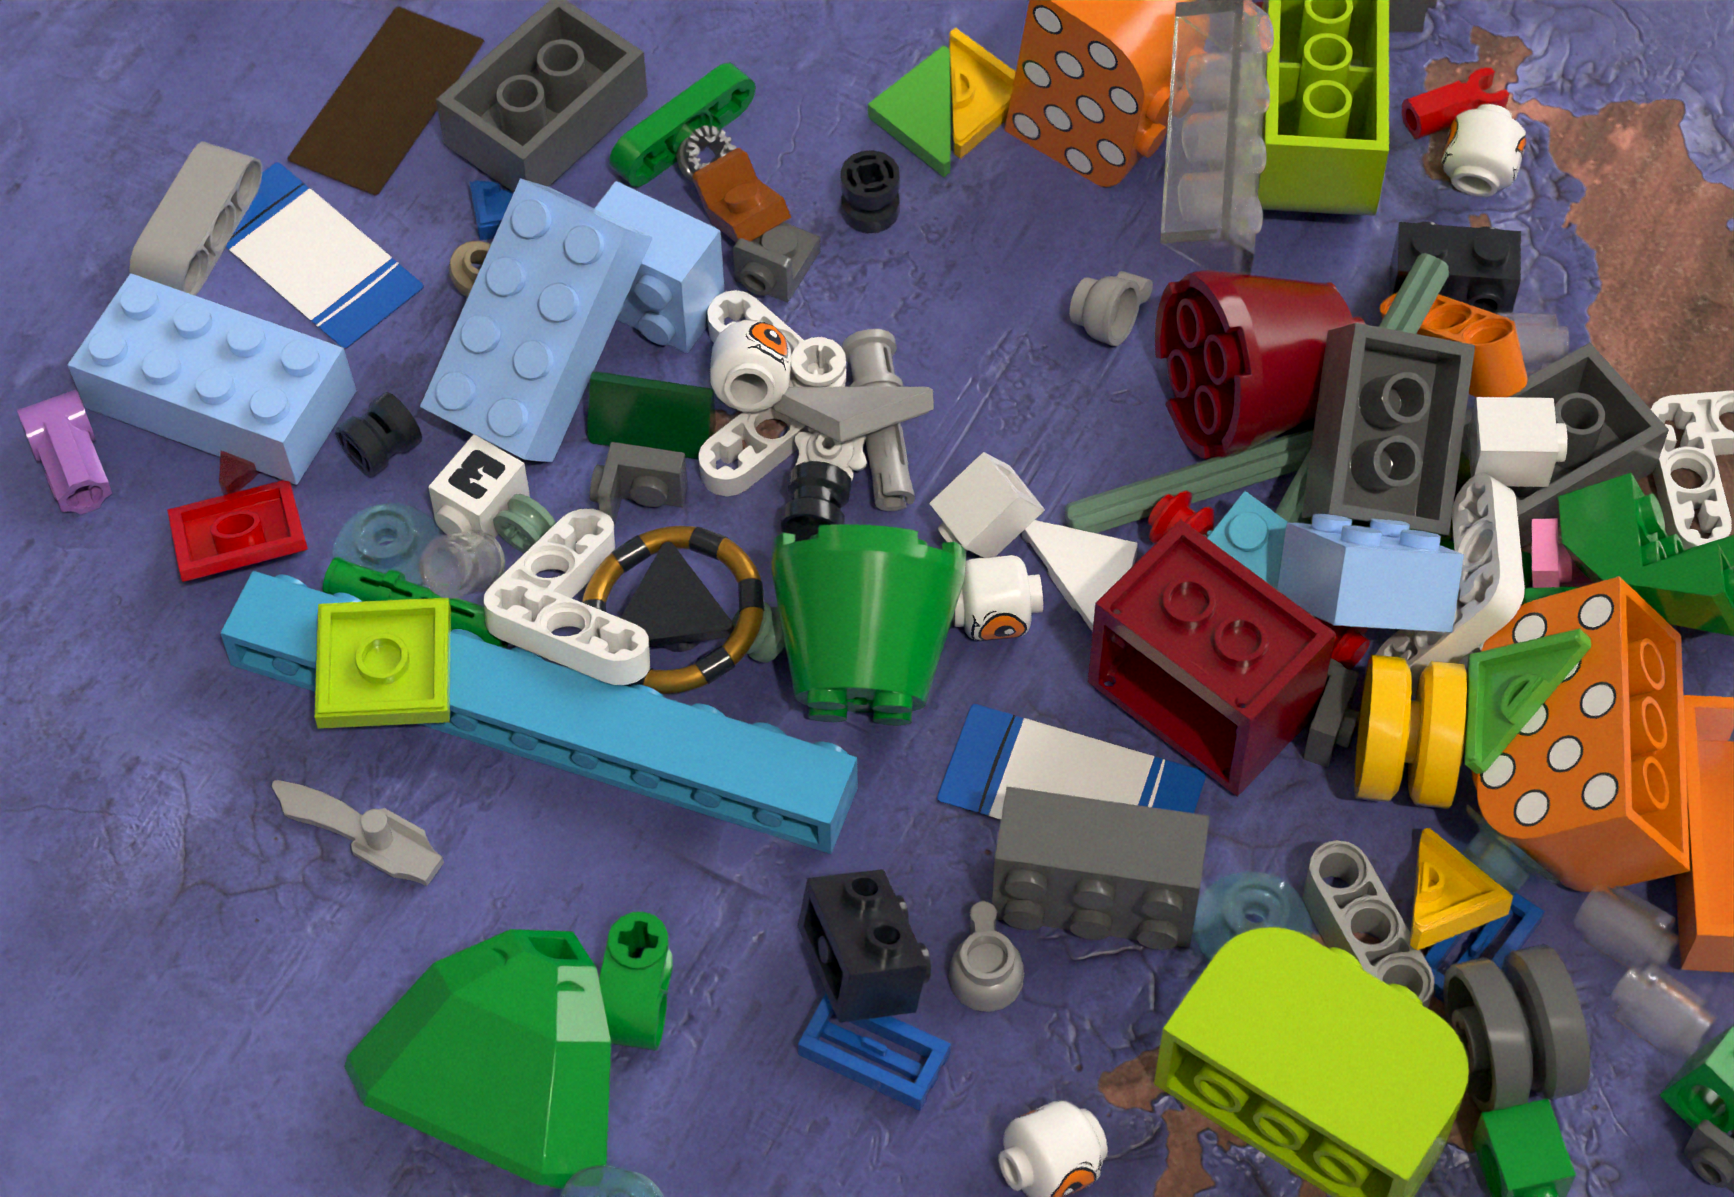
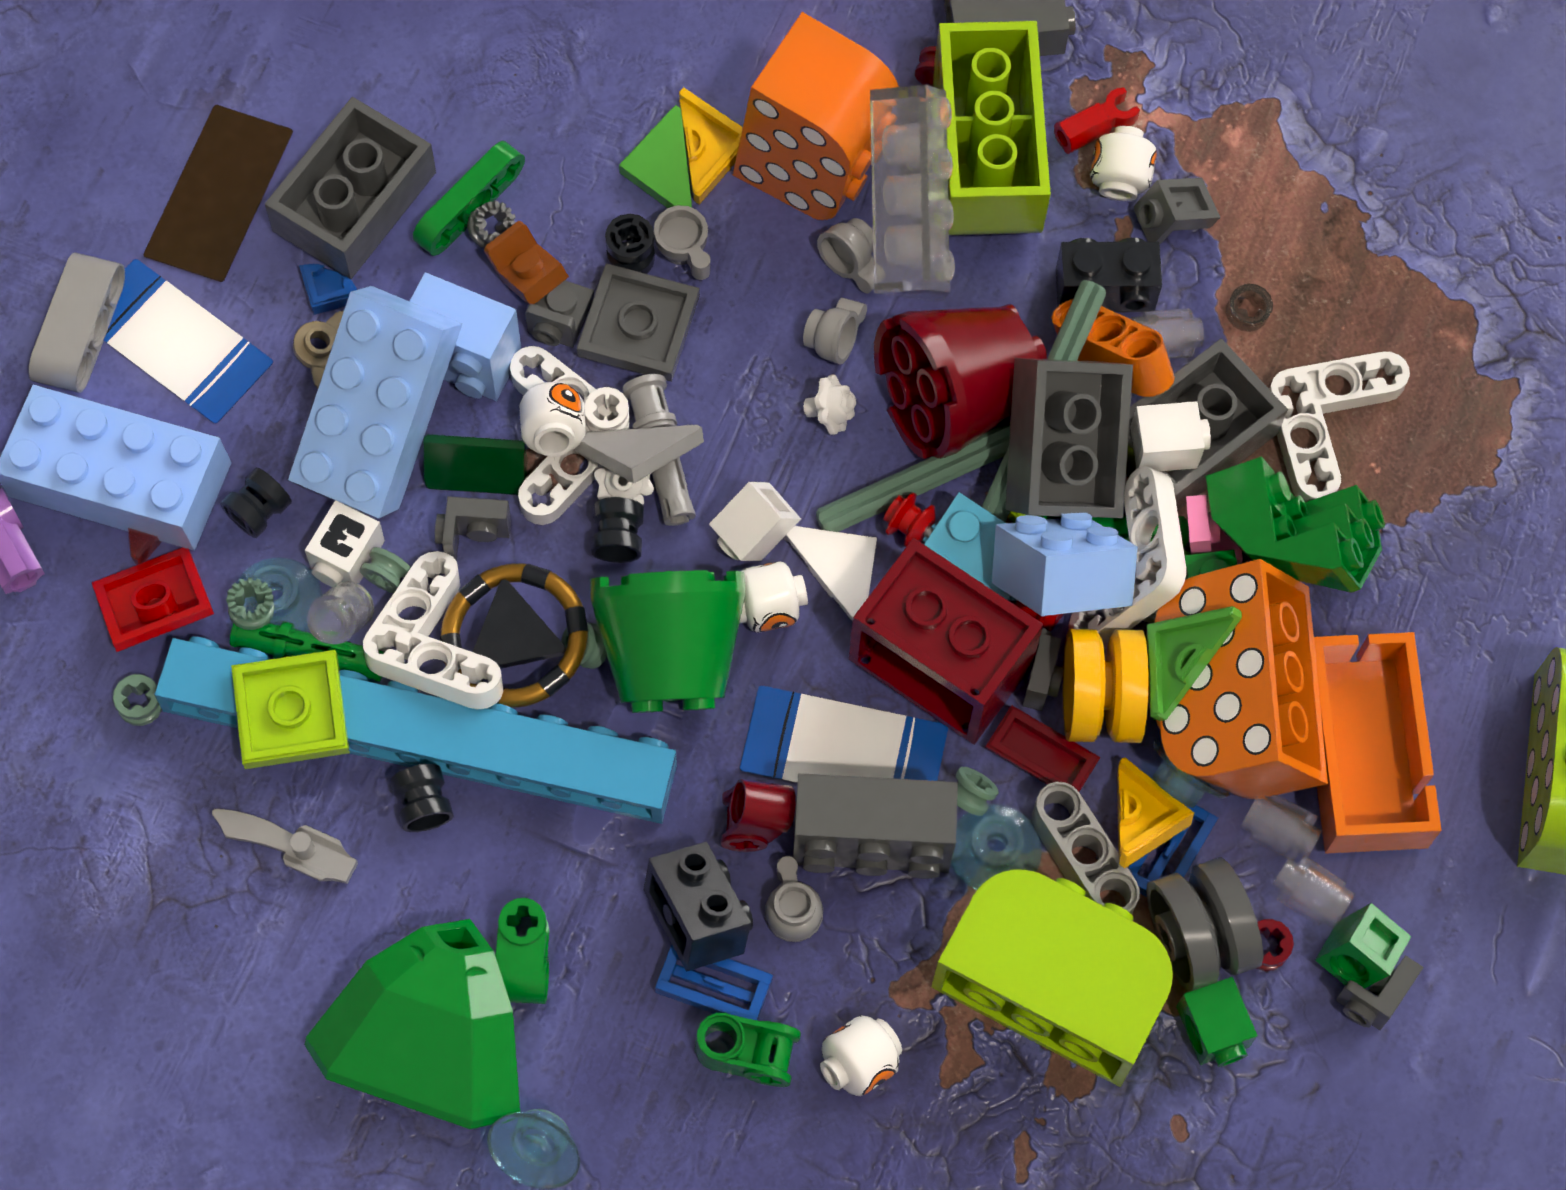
camera: 10 degrees left, 10 degrees up
none -> sand green bush [113,674,162,726]
none -> sand green bush [226,577,275,630]
none -> black wheel [390,764,454,832]
none -> dark grey plate [577,263,700,382]
none -> light grey piece [654,205,710,280]
none -> green piece [695,1013,801,1087]
none -> dark red piece [721,779,796,852]
none -> white plant [803,374,856,435]
none -> light grey piece [817,218,887,294]
none -> sand green bush [956,767,999,816]
none -> dark red tile [985,705,1100,792]
none -> dark grey bracket [1134,178,1221,244]
none -> clear smoke bush [1225,283,1273,332]
none -> dark red bush [1256,919,1294,971]

